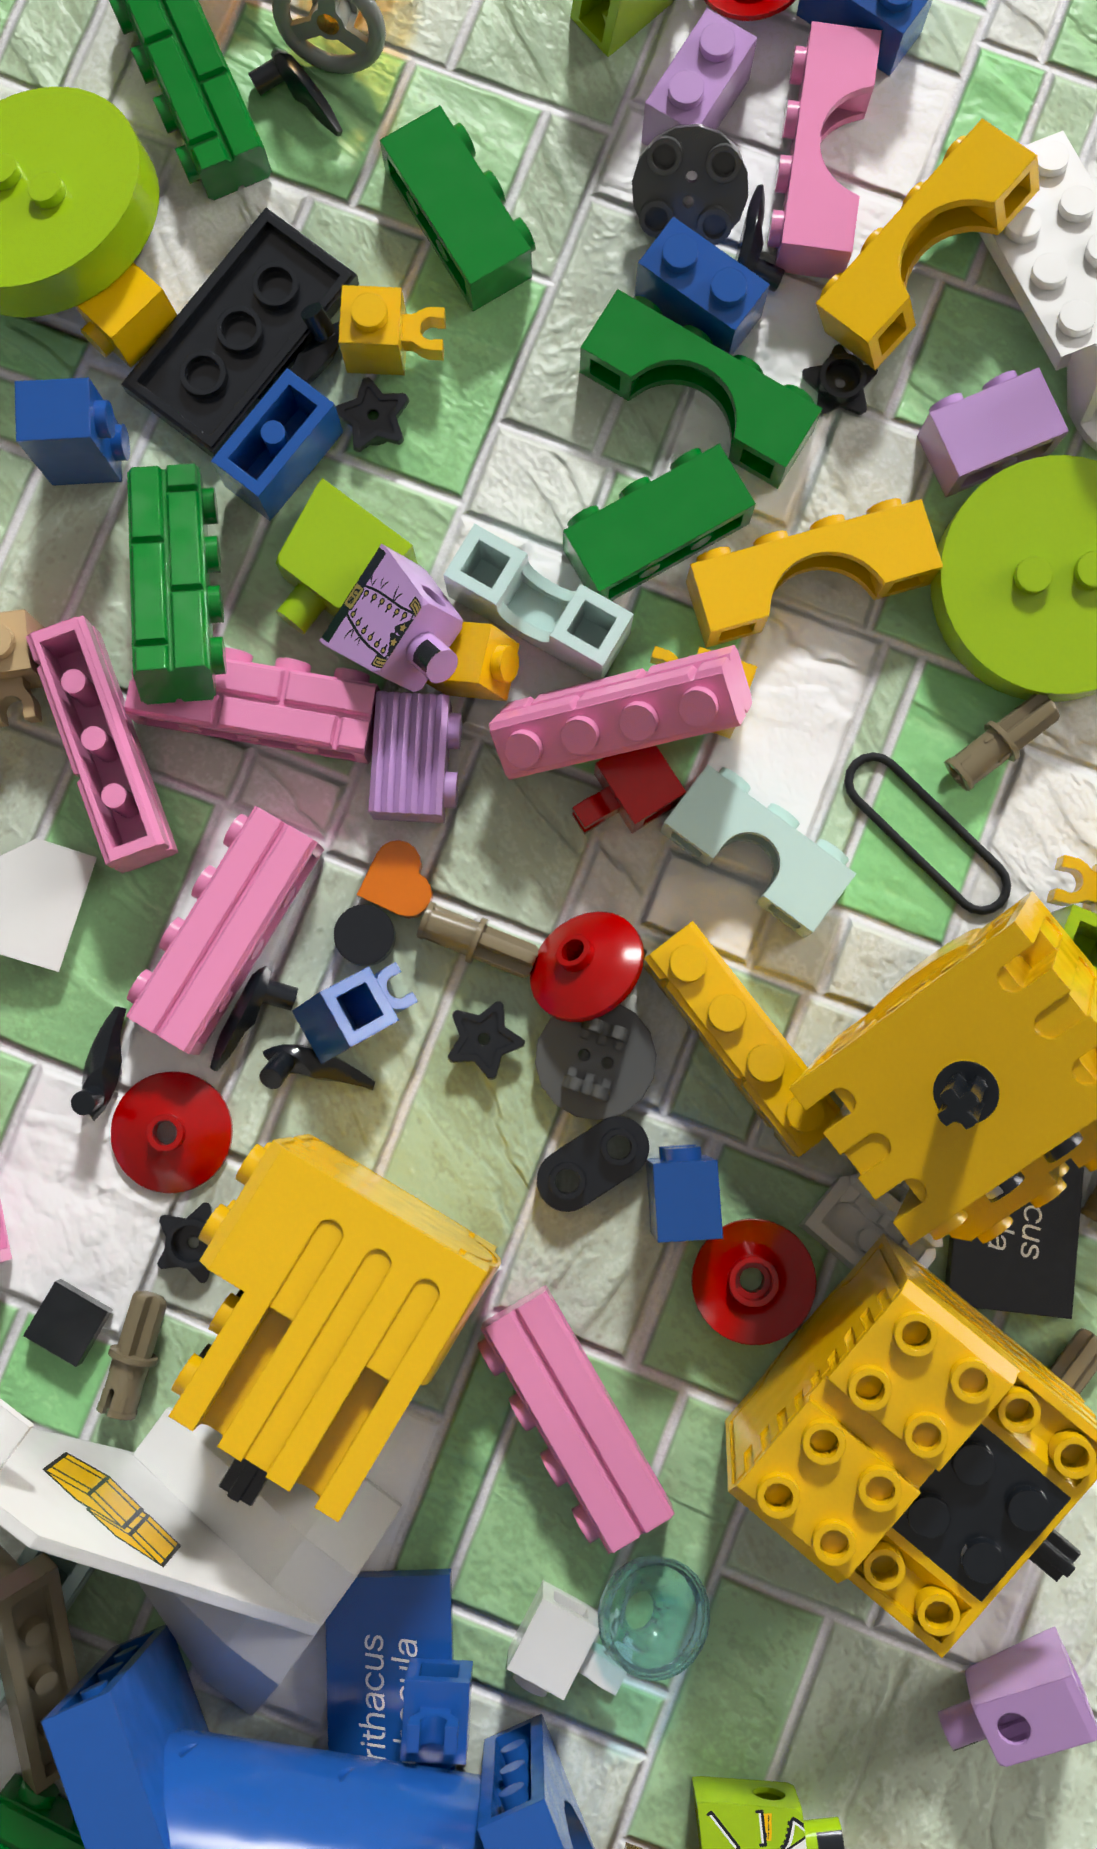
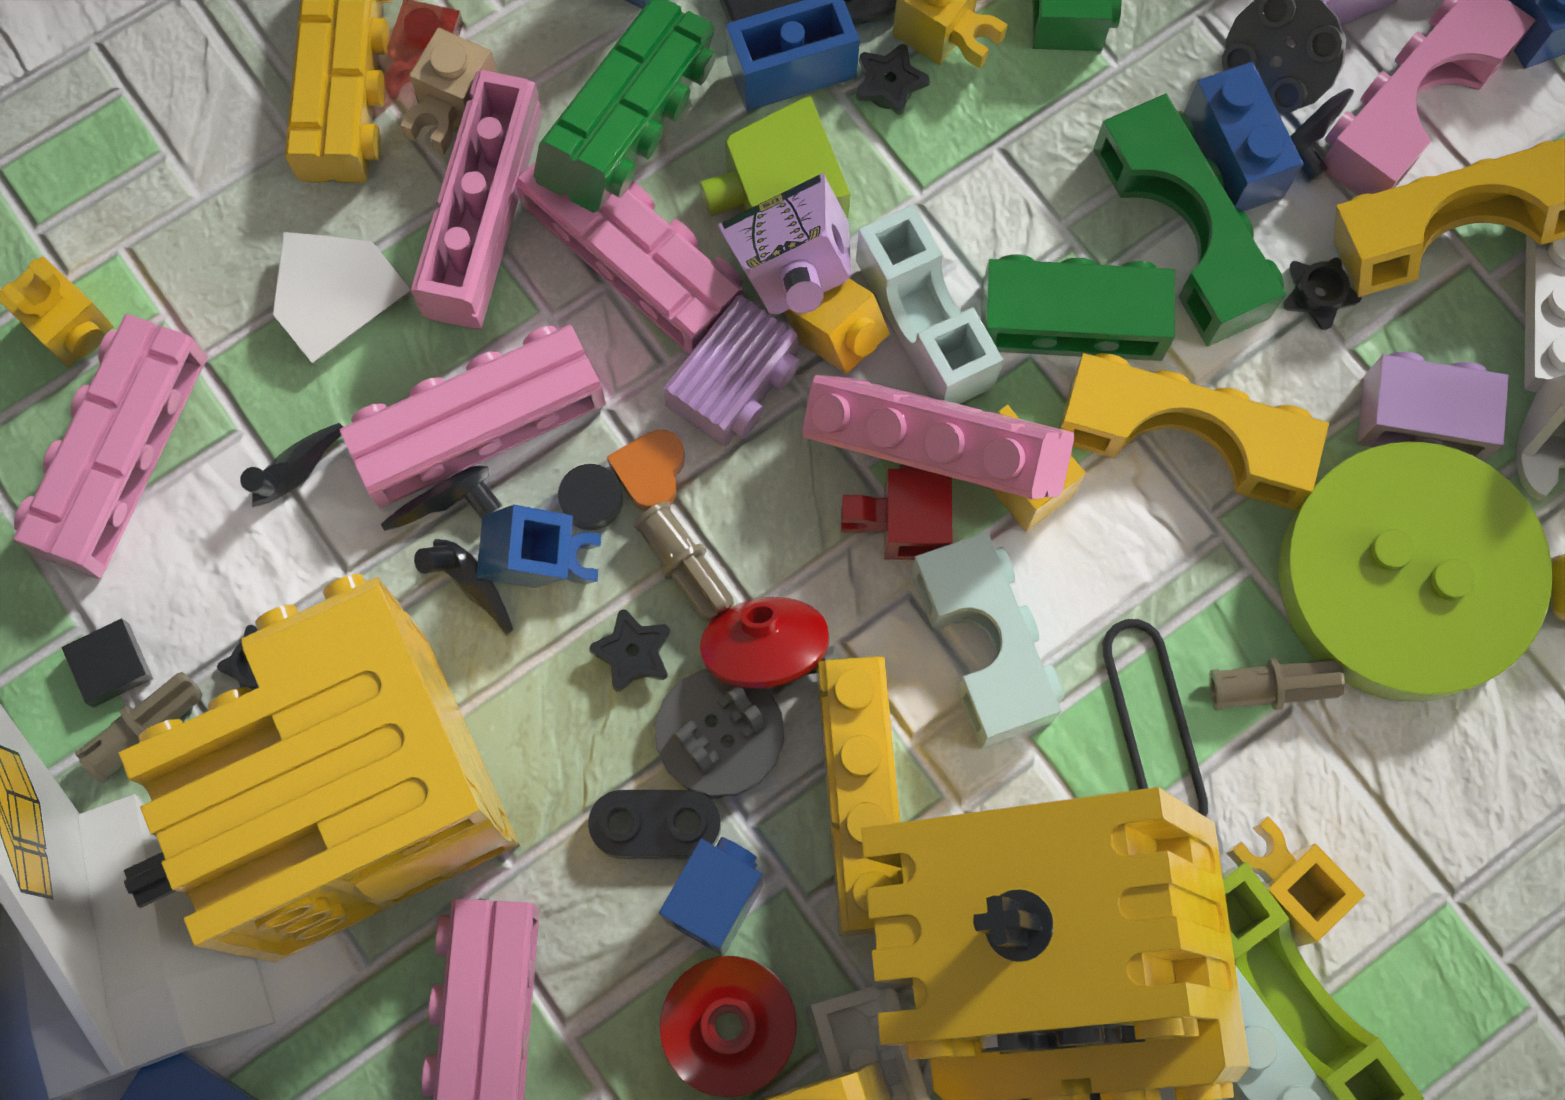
camera: 30 degrees right, 10 degrees down
red dish [111,1071,233,1193] -> none

